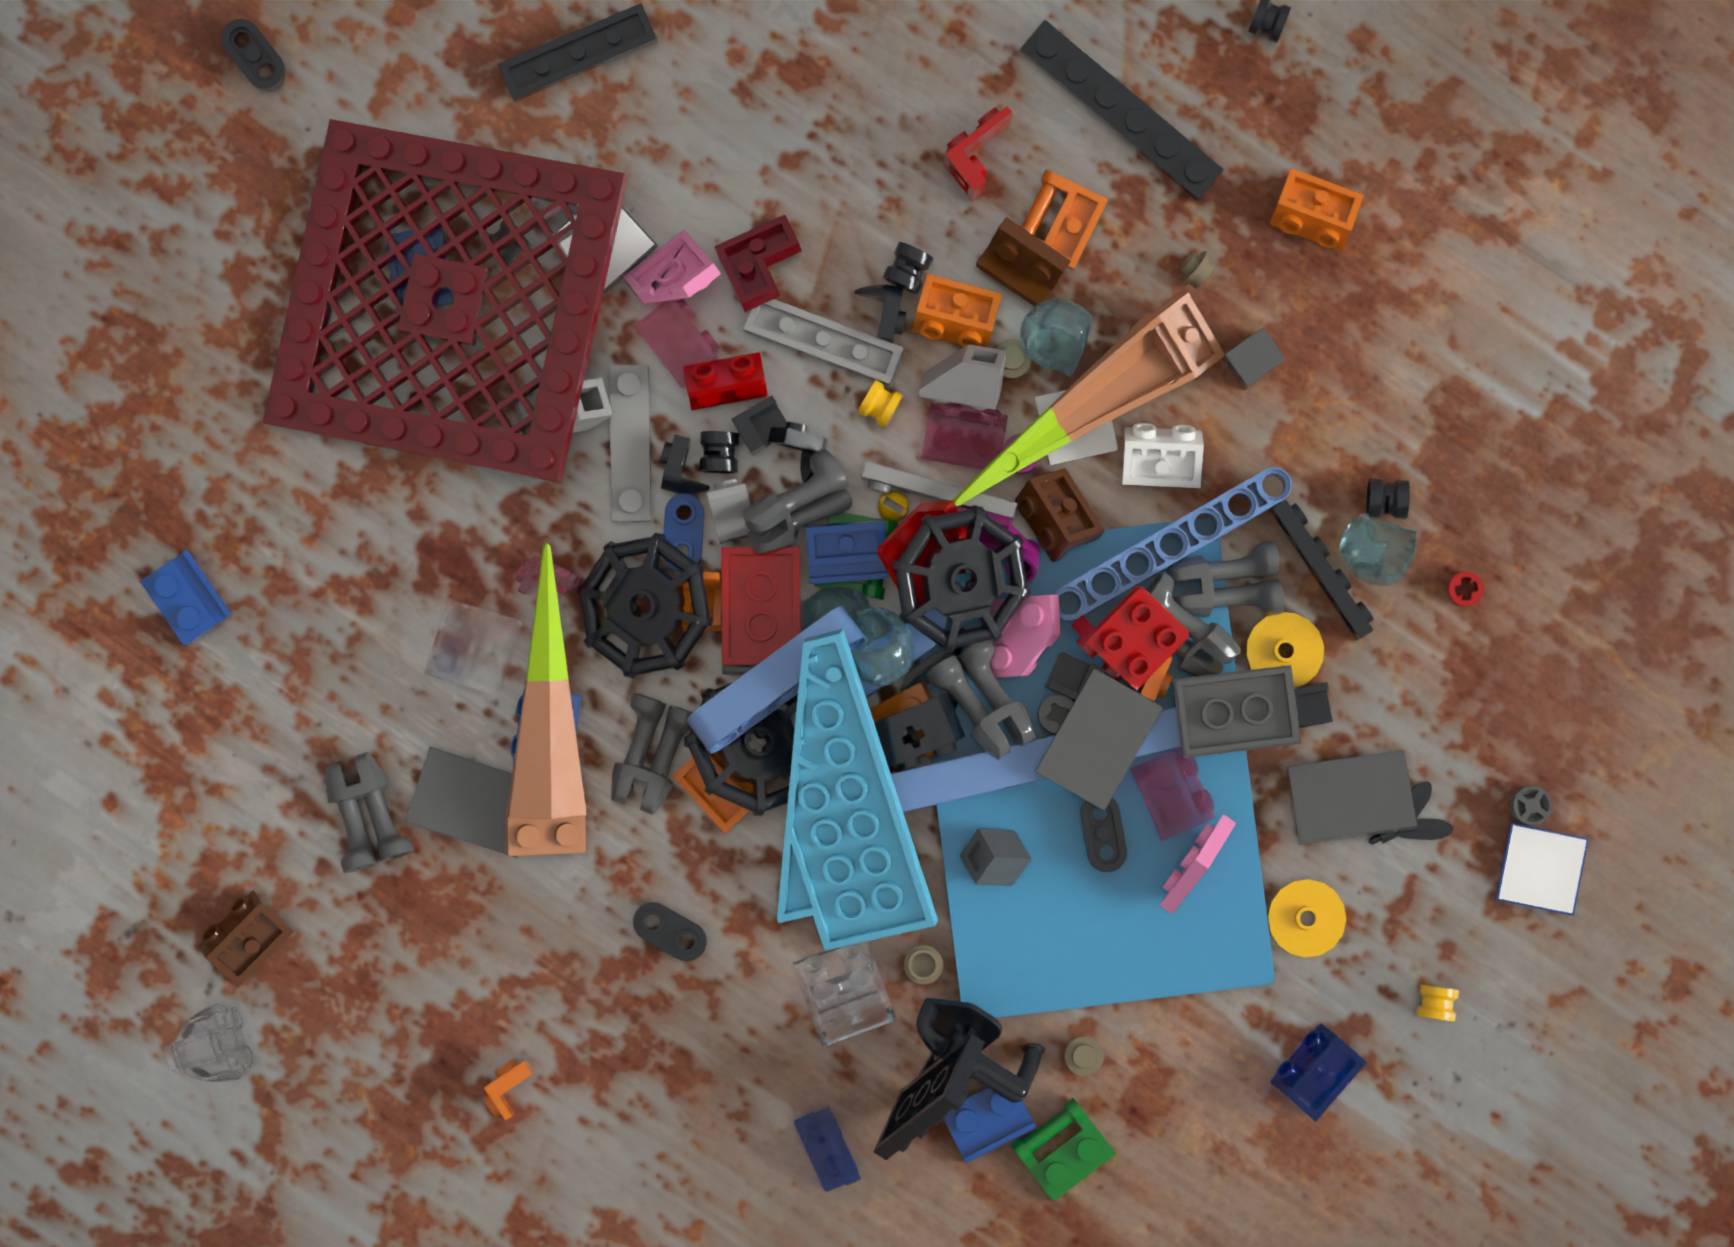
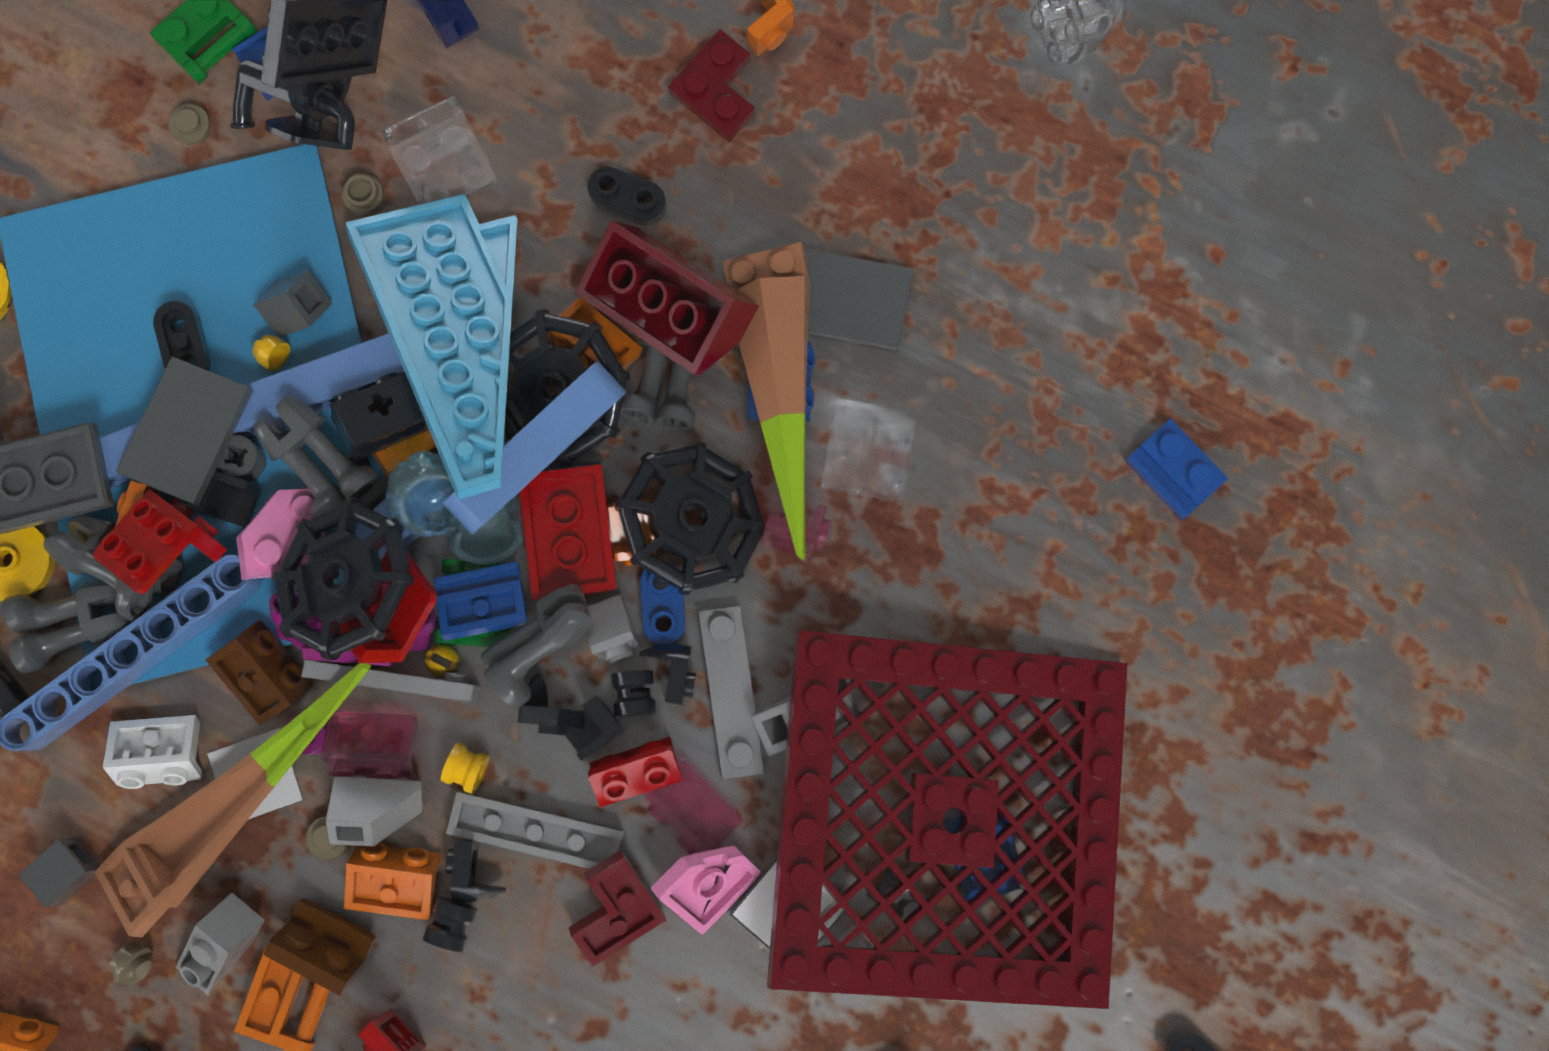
camera: 170 degrees right, 5 degrees down
reddish brown bracket [199,890,294,987] -> none
dark grey piece [326,752,414,873] -> none
clear light blue piece [1020,298,1093,377] -> none
clear pink bracket [1131,747,1215,841] -> none
bright pink plate [1159,814,1236,914] -> none
none -> light grey slope [176,893,264,996]
none -> yellow hinge [252,334,291,372]
none -> dark red slope [575,220,759,376]
none -> dark red plate [668,29,755,143]

